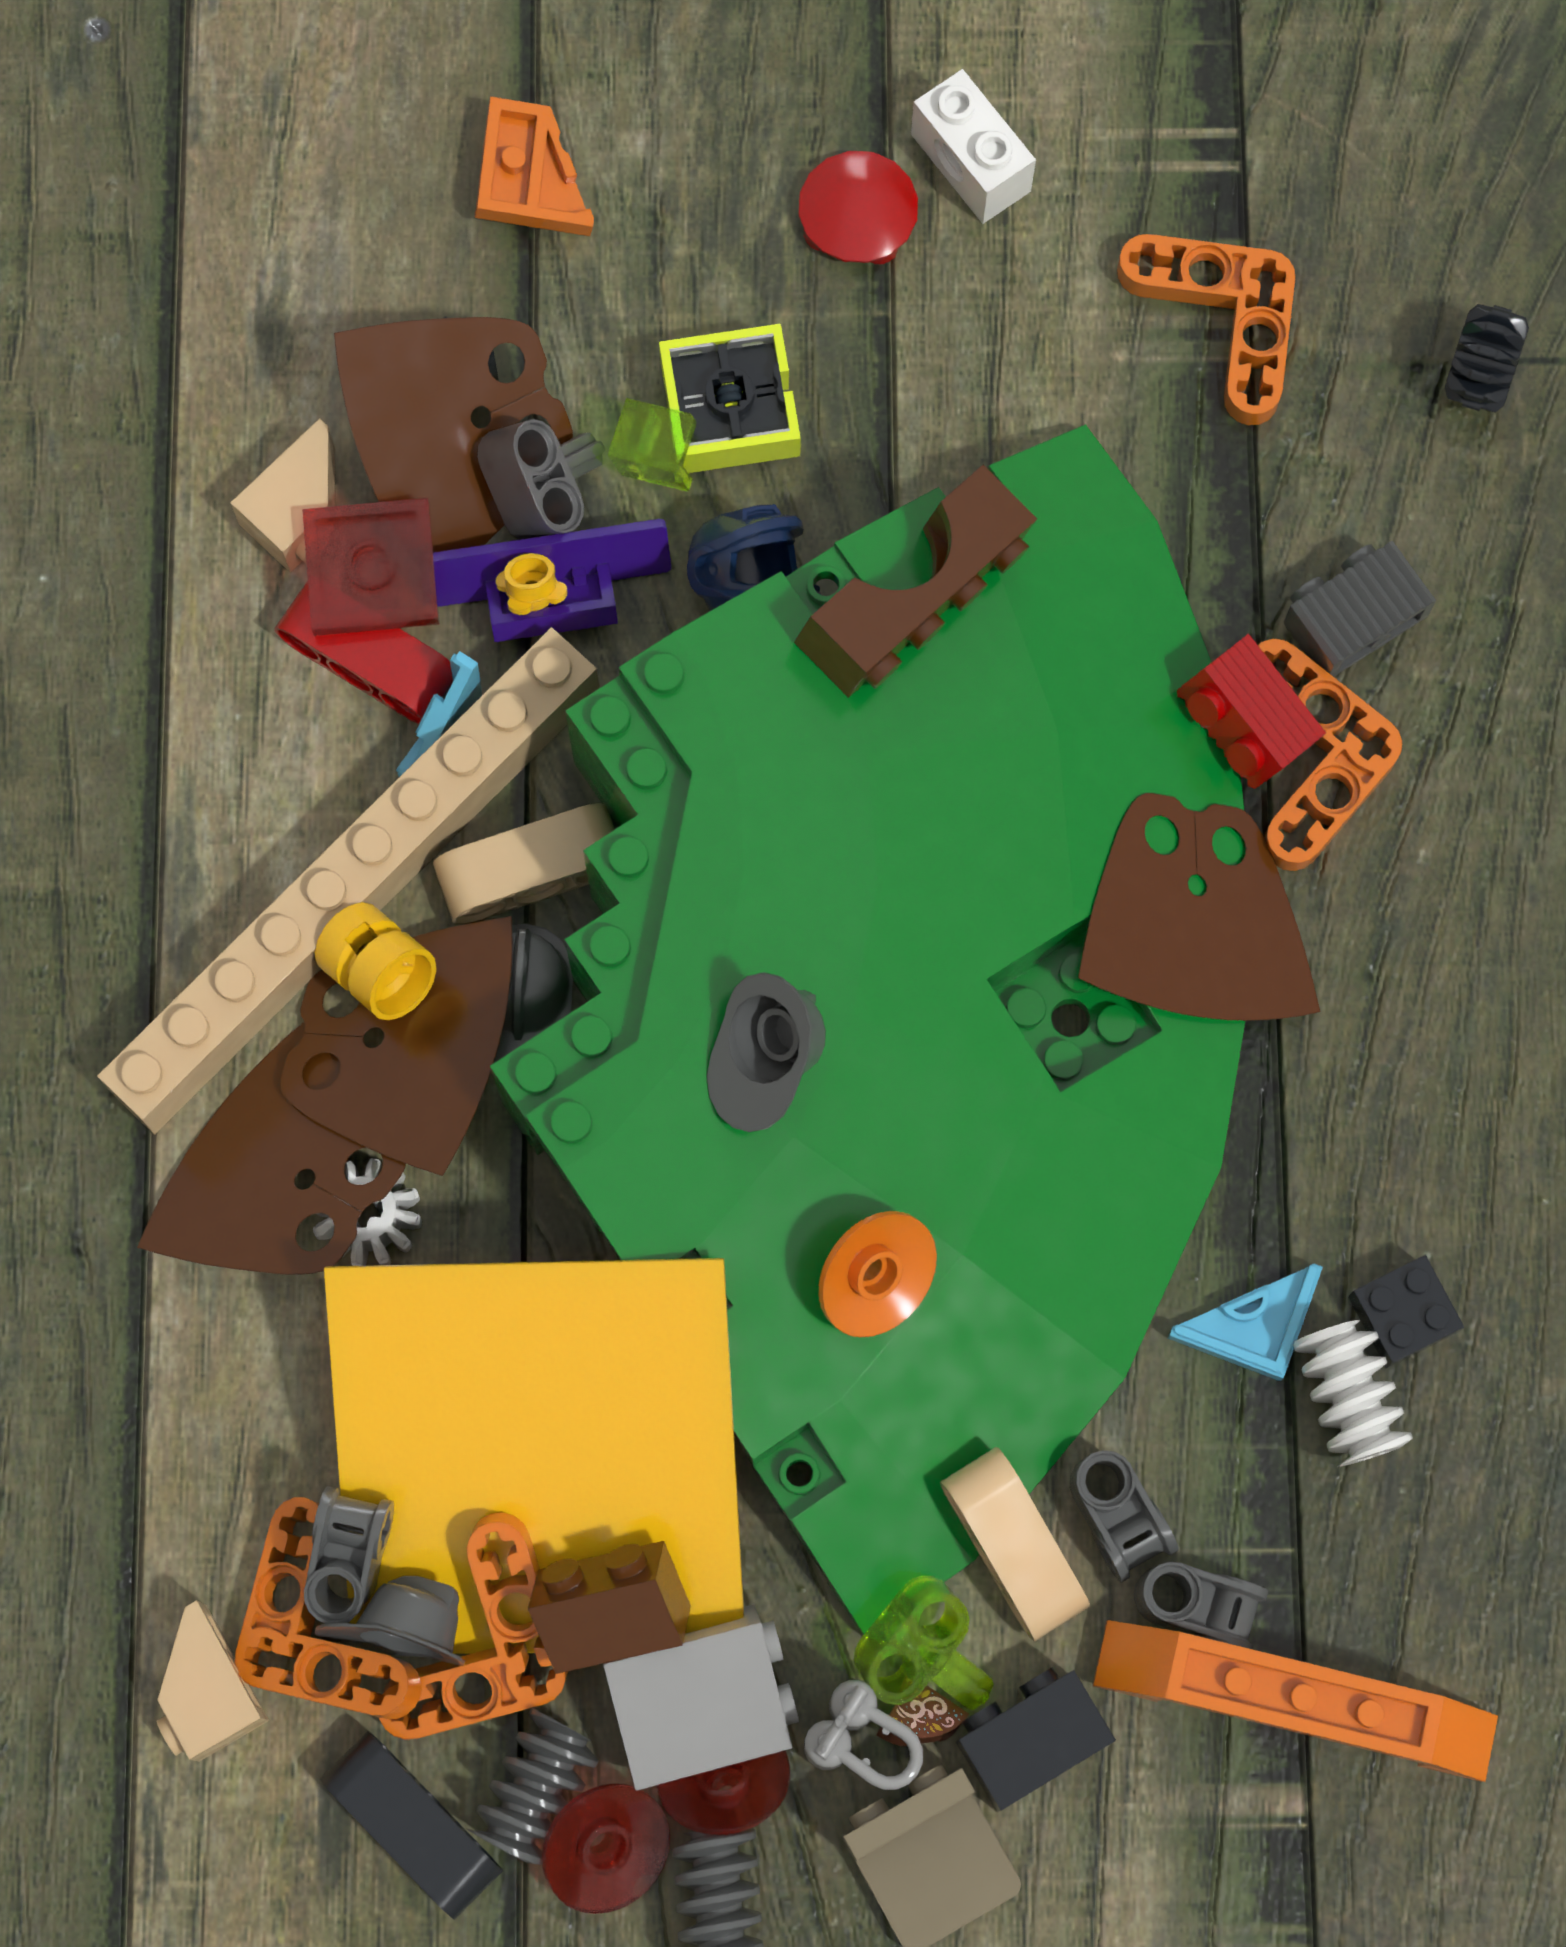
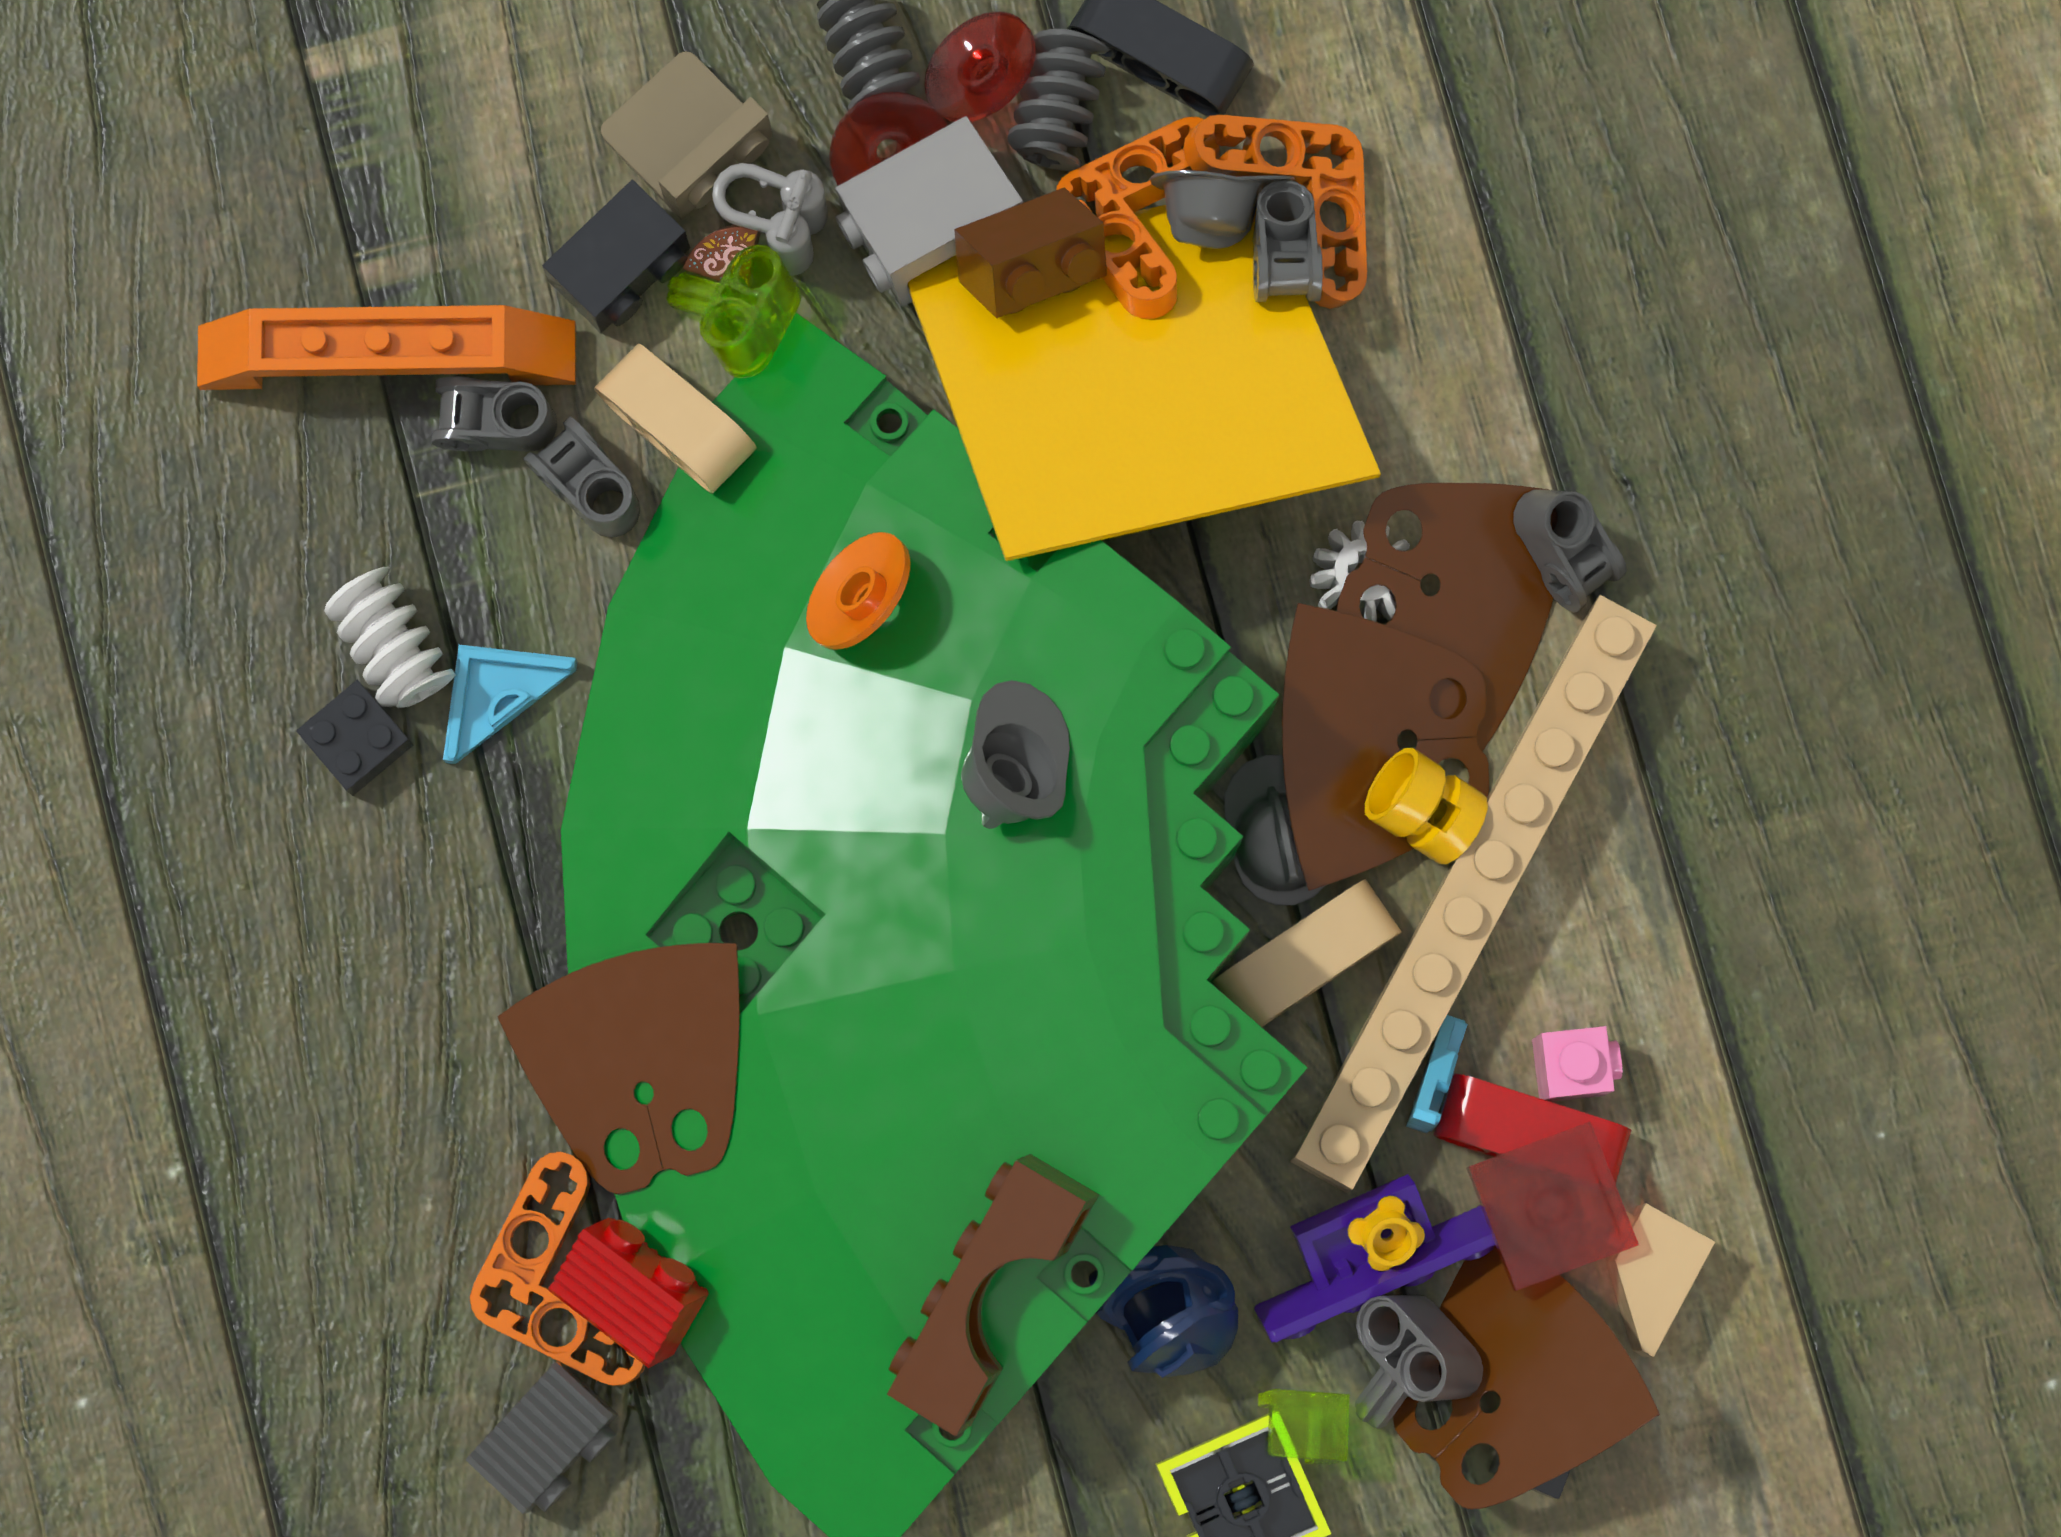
camera: 165 degrees right, 5 degrees up
tan slope [157,1600,269,1762] -> none
none -> dark grey piece [1513,490,1627,612]
none -> bright pink brick [1532,1026,1622,1102]

